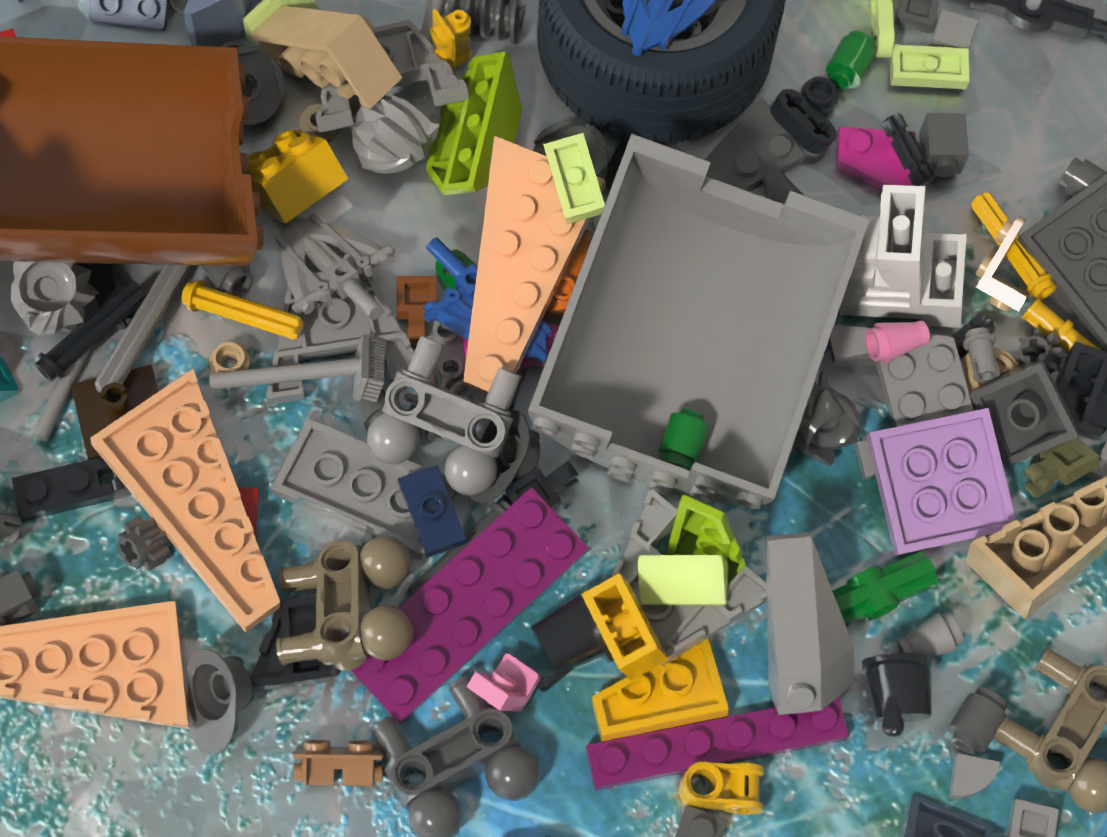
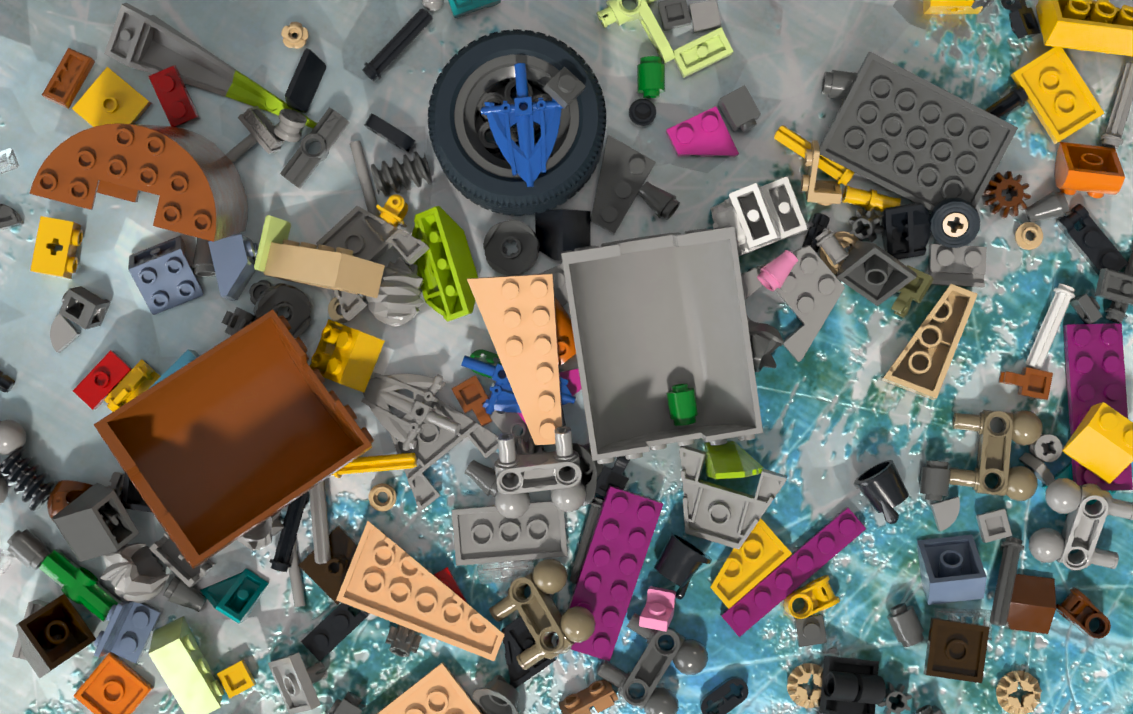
camera: 25 degrees left, 20 degrees up
light grey piece [209,334,385,402] -> none
dark blue plate [397,465,466,558] -> none
yellowish green plate [543,133,605,224] -> none
yellow brick [581,573,669,680] -> none
yellowish green slope [638,555,728,605] -> none
light grey wedge [766,532,854,715] -> none
black beam [770,89,837,155] -> none
green piece [832,551,939,627] -> none
lavender plate [866,408,1016,556] -> none
black axle [882,113,934,186] -> none
light grey cone [897,612,964,657] -> none

